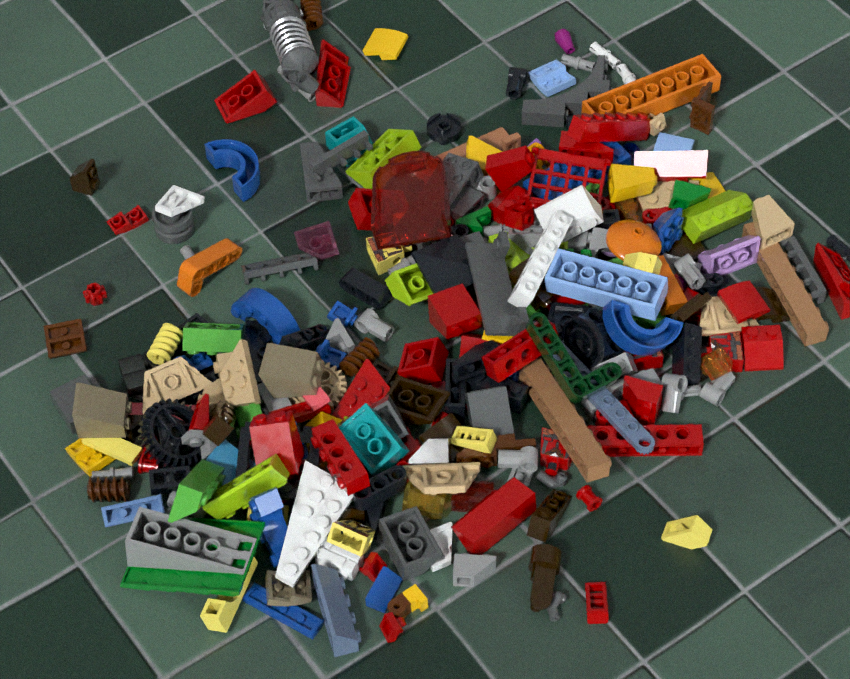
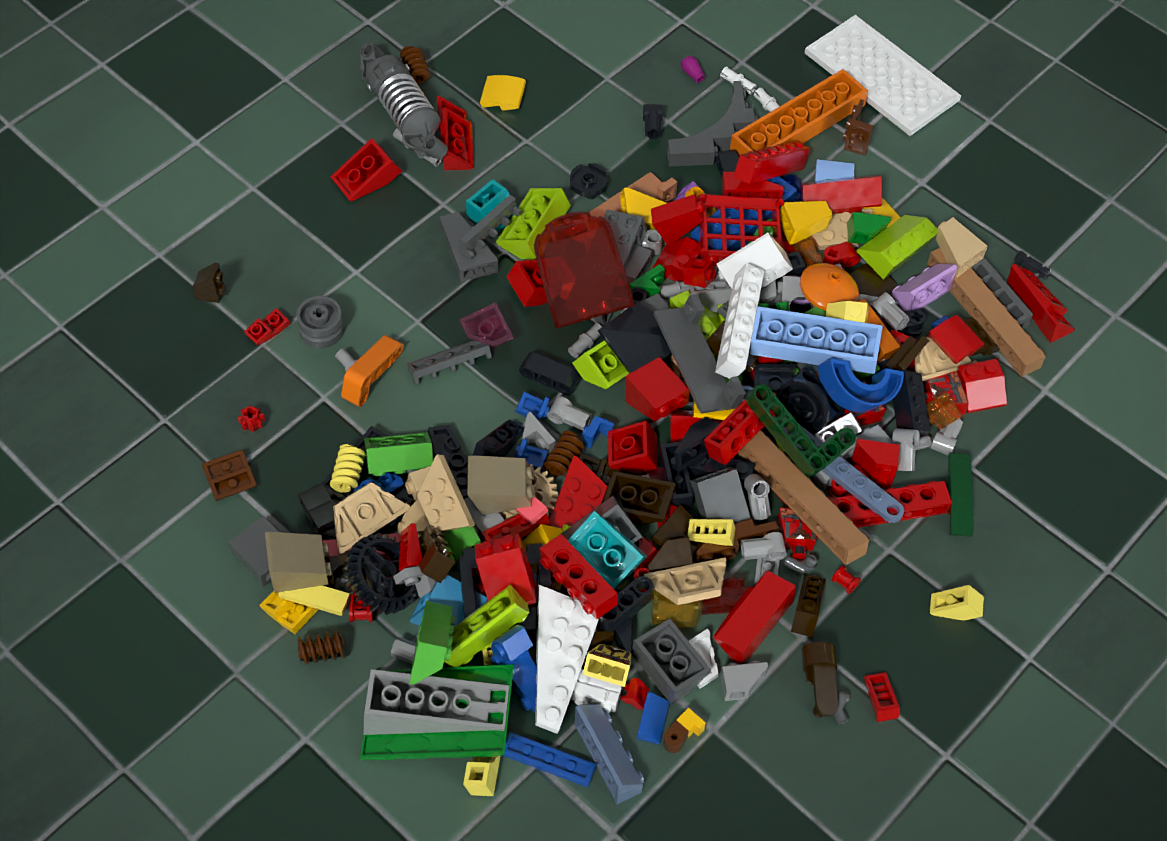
camera: 15 degrees left, 5 degrees up
light grey pin [92,466,134,483] -> none
medium blue slope [101,494,165,528] -> none
black brick [149,466,190,495] -> none
white wing [155,185,205,217] -> none
blue brick [205,139,261,202] -> none
blue brick [230,288,300,345] -> none
dark tan slope [265,570,312,606] -> none
light yellow torso [366,233,412,275] -> none
red tile [379,612,406,643] -> none
light blue slope [527,60,576,97] -> none
light grey pin [561,54,596,73] -> none
tan bracket [648,113,667,136] -> none
blue slope [653,207,683,256] -> none
none -> blue bracket [582,416,614,449]
none -> light grey piece [744,474,771,520]
none -> white plate [805,15,961,136]
none -> dark green slope [947,453,973,537]

